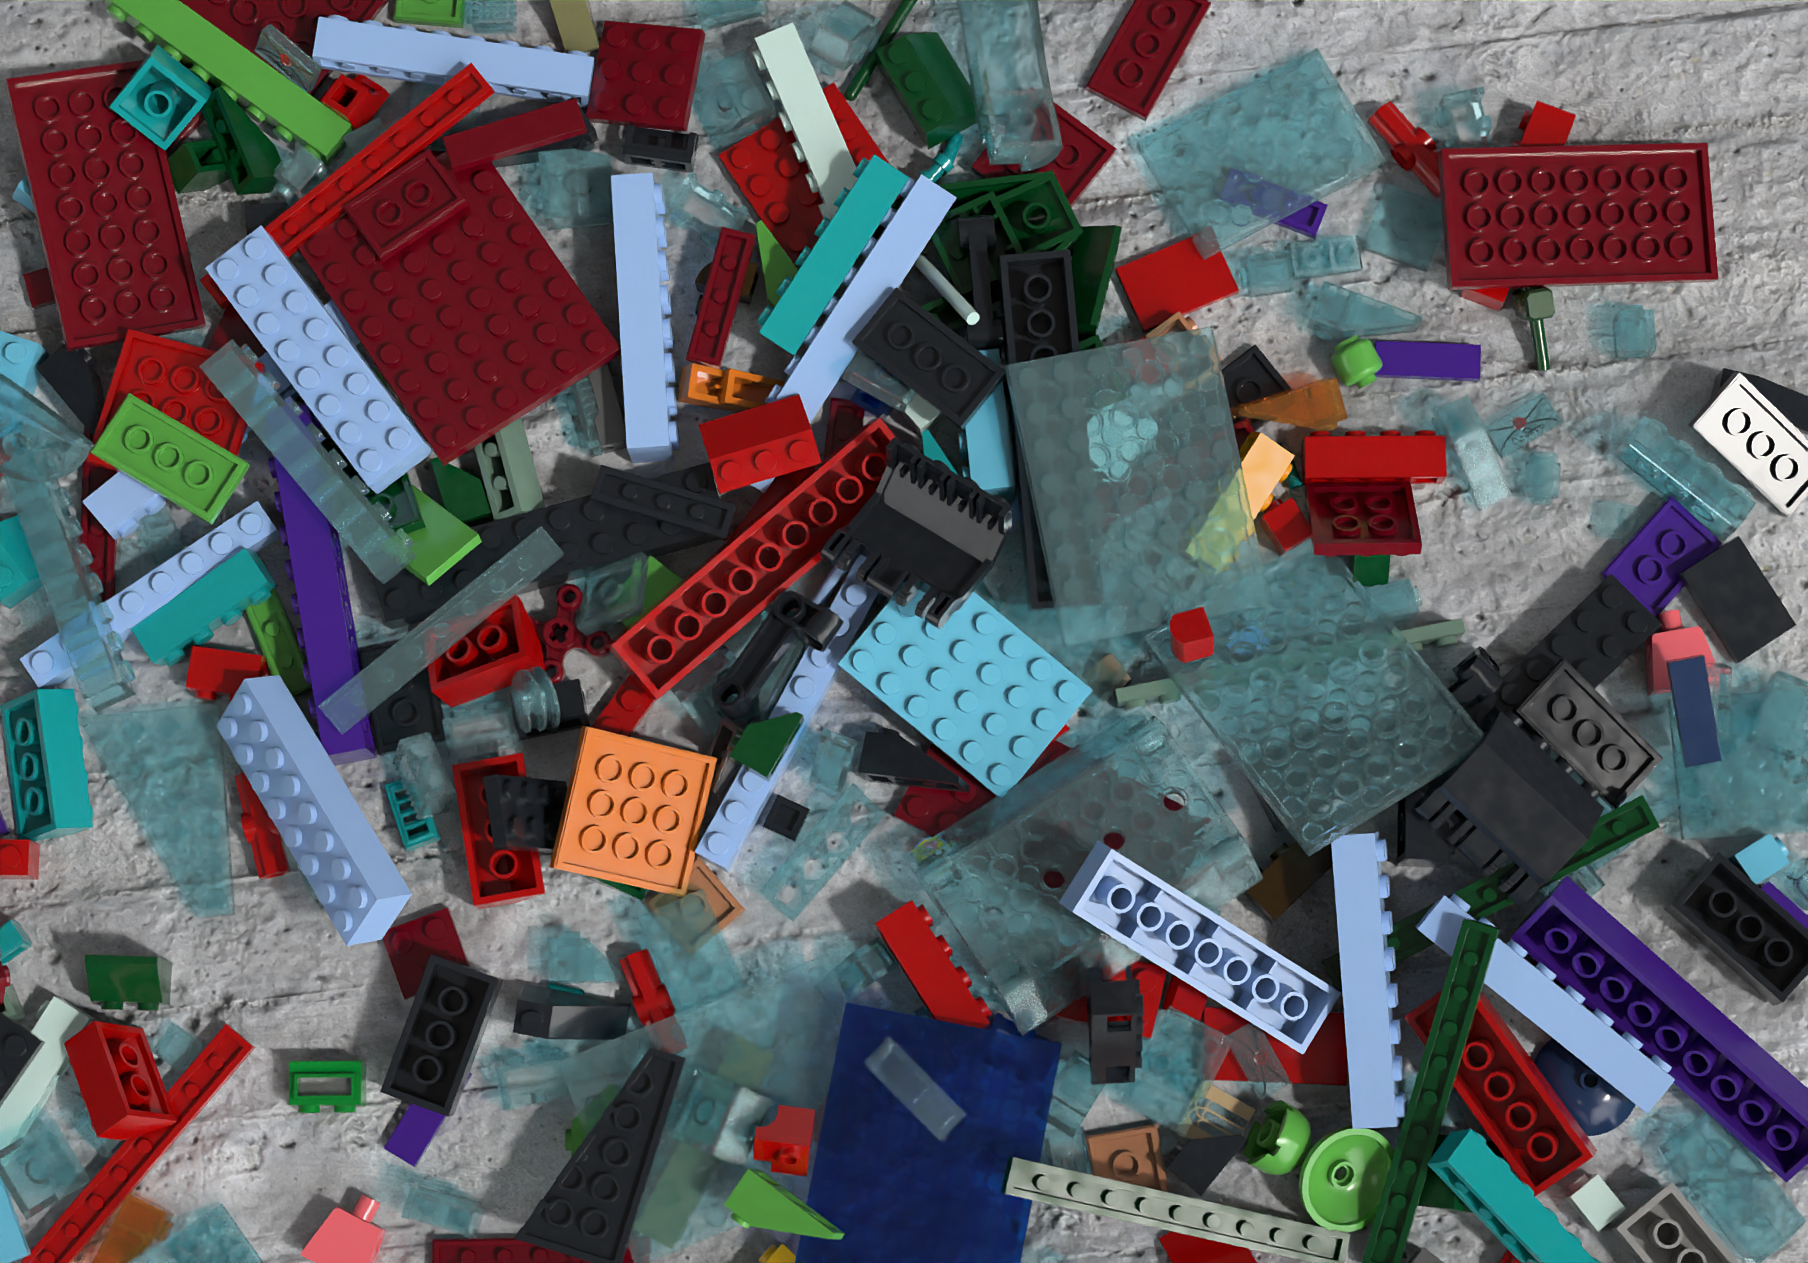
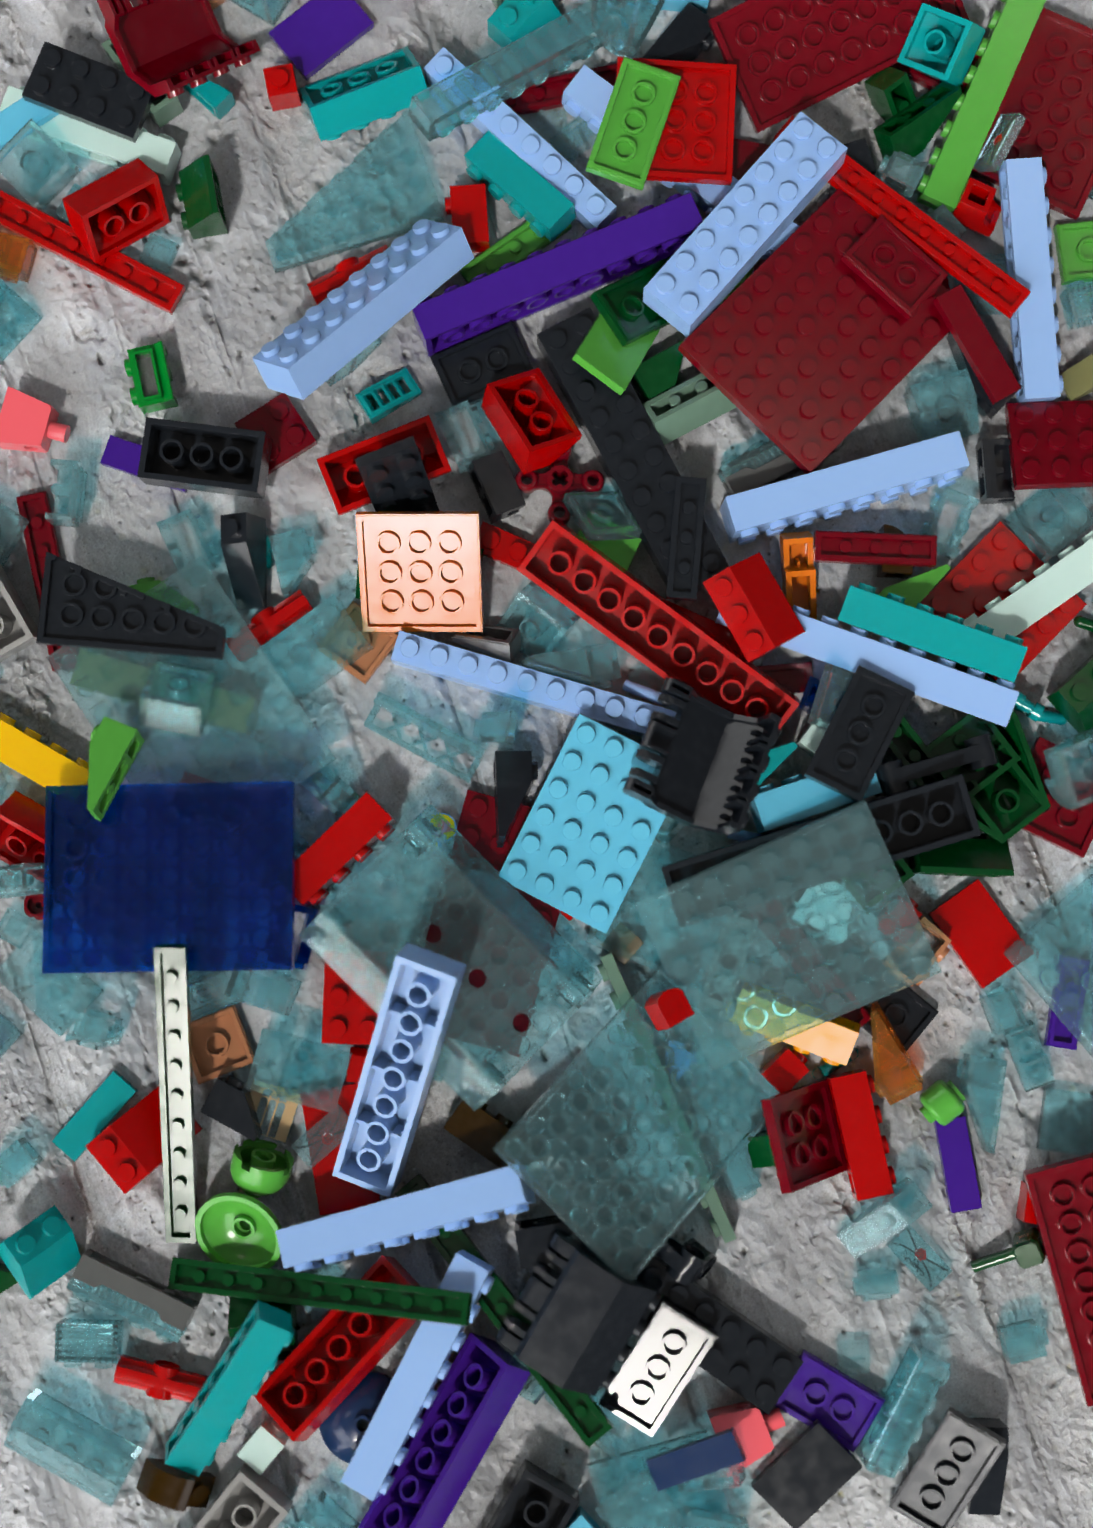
camera: 70 degrees right, 5 degrees up
clear light blue brick [199,339,417,584] -> none
clear light blue tile [318,526,564,735] -> none
clear light blue brick [393,732,456,820] -> none
clear light blue piece [511,666,560,733] -> none
black piece [712,590,844,720] -> none
dark green slope [728,712,804,782] -> none
red brick [753,1105,815,1177] -> none
black tile [763,795,810,842] -> none
clear light blue slope [864,1036,968,1141] -> none
light aqua bar [914,252,979,325] -> none
black piece [1086,965,1144,1085] -> none

